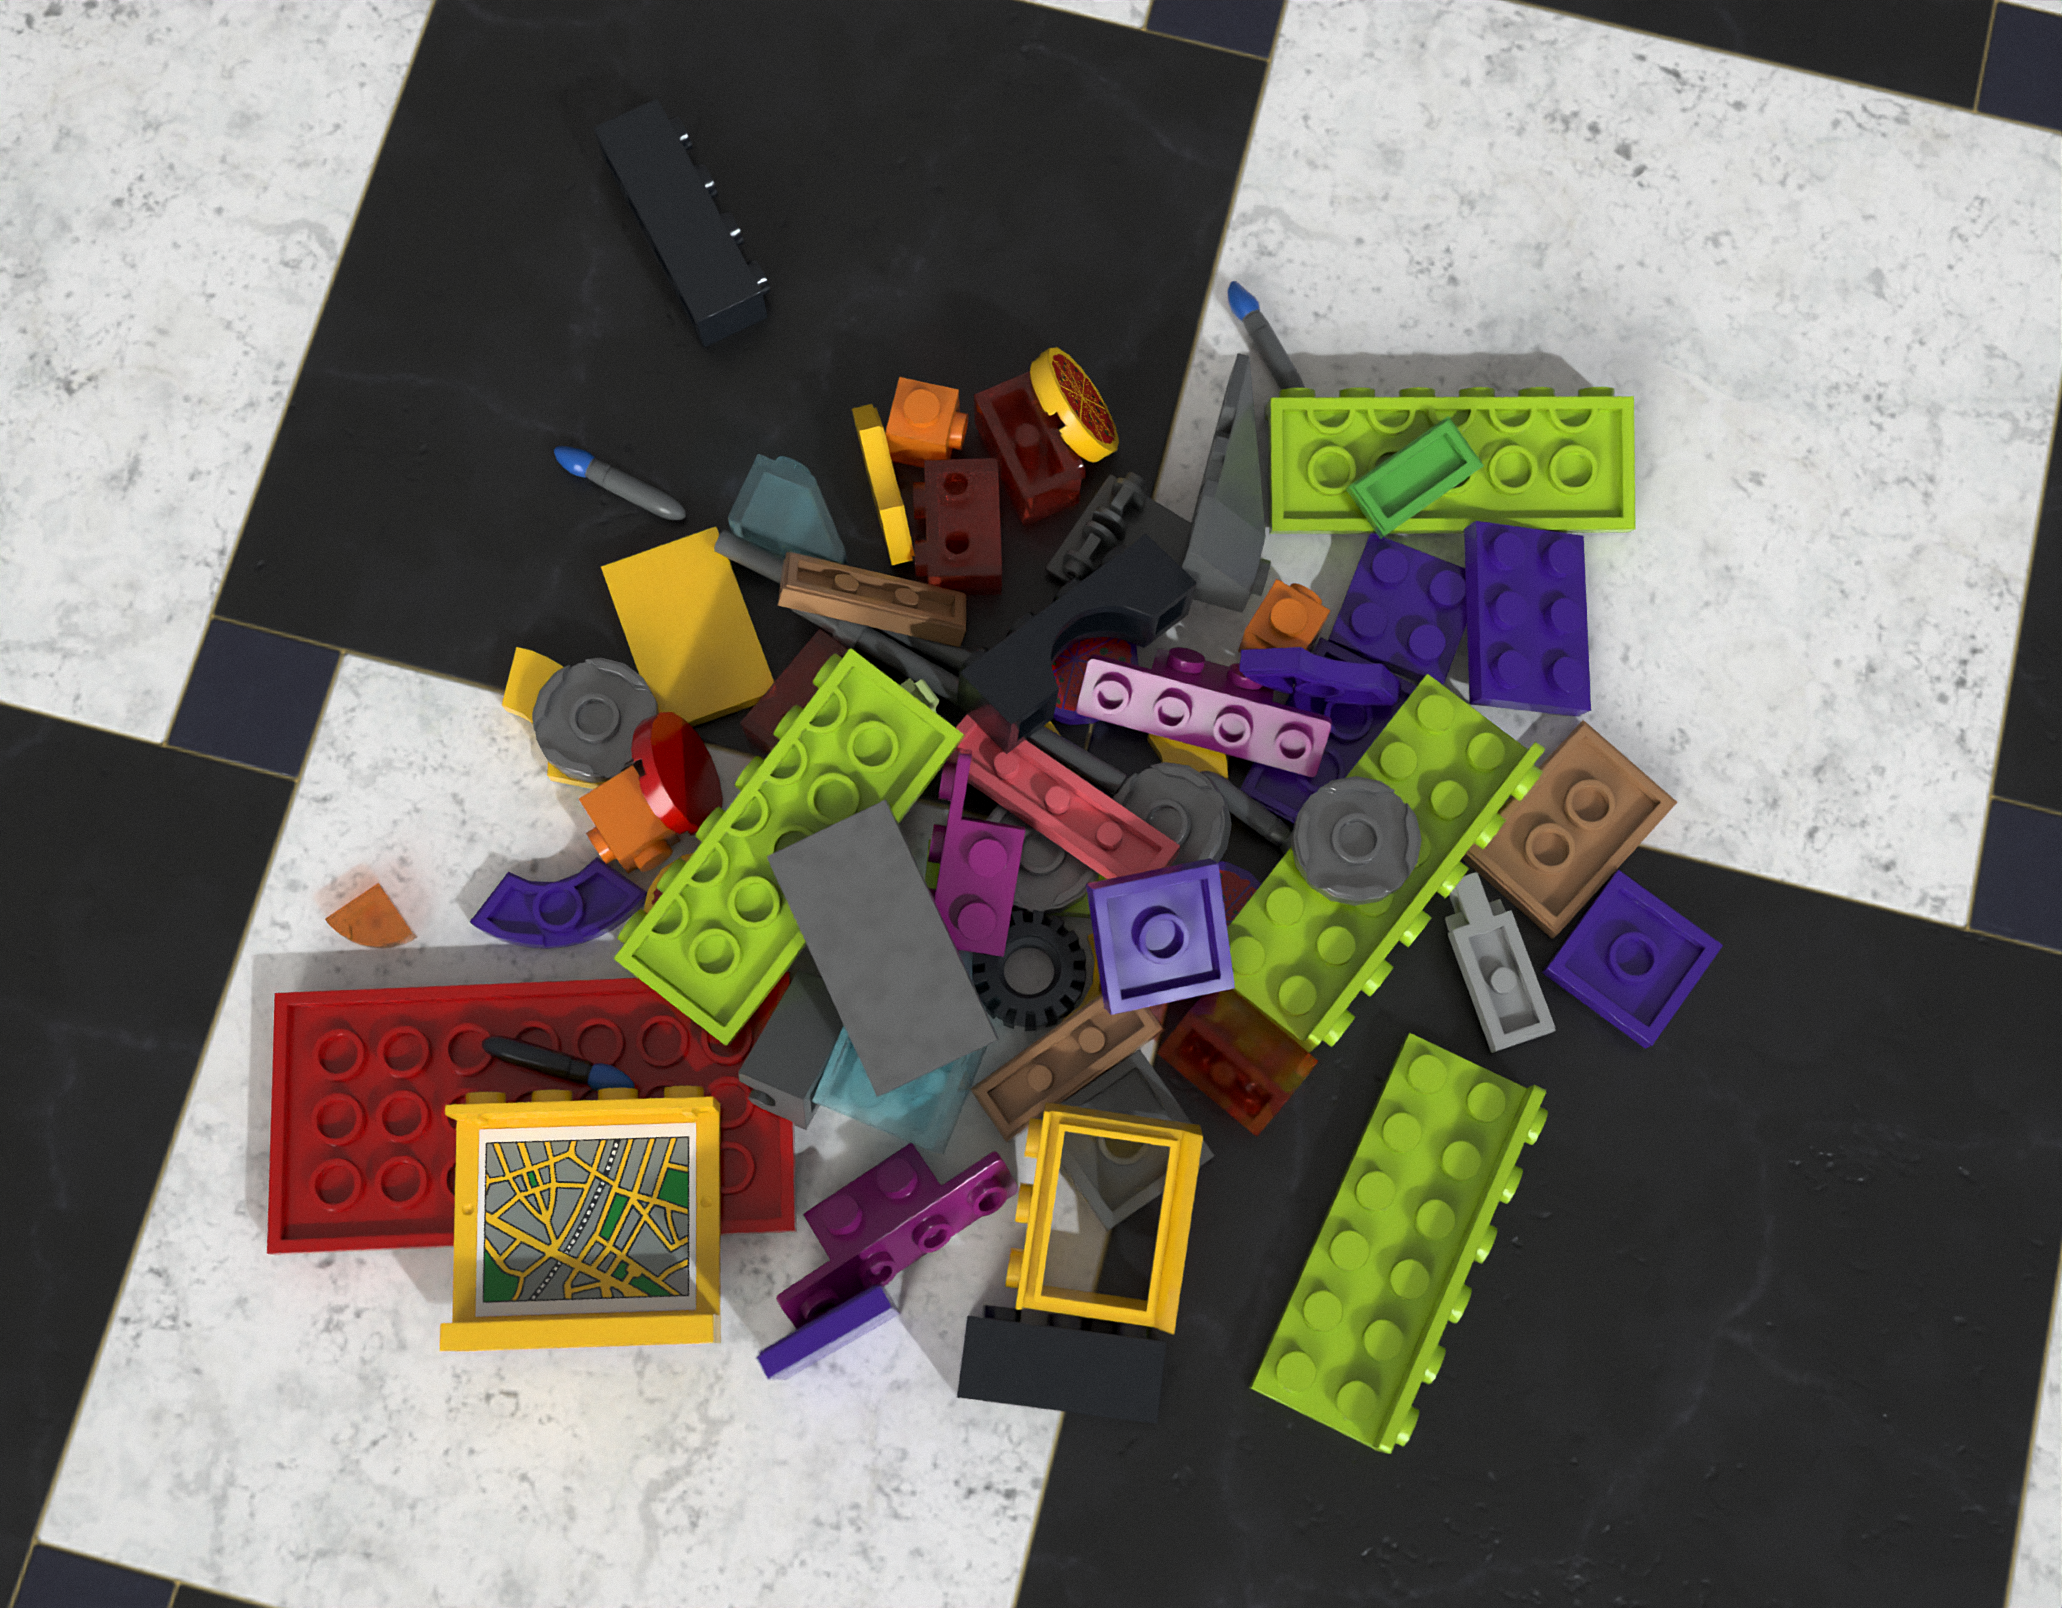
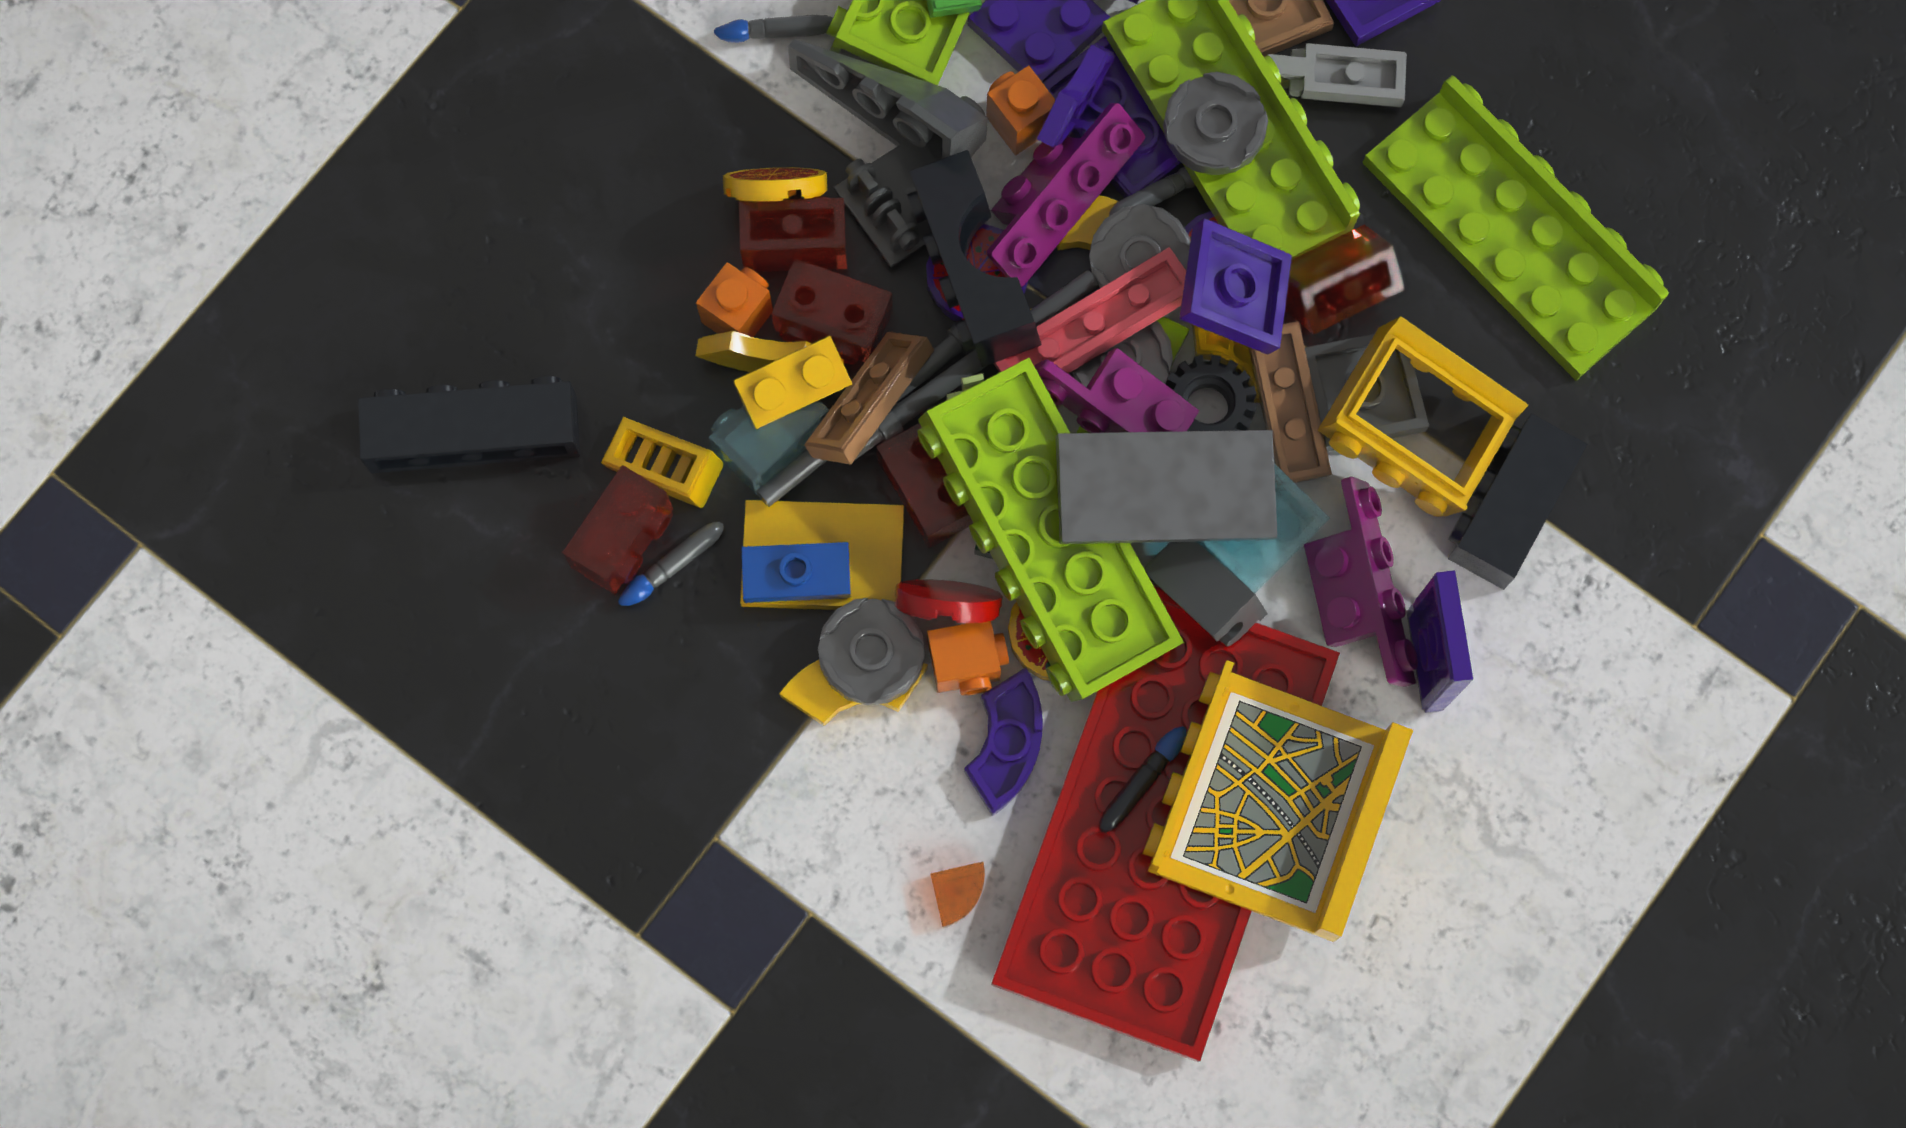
camera: 65 degrees left, 0 degrees up
none -> clear red brick [562,465,673,595]
none -> yellow slope [601,417,723,508]
none -> yellow plate [732,336,852,429]
none -> blue plate [742,542,851,603]

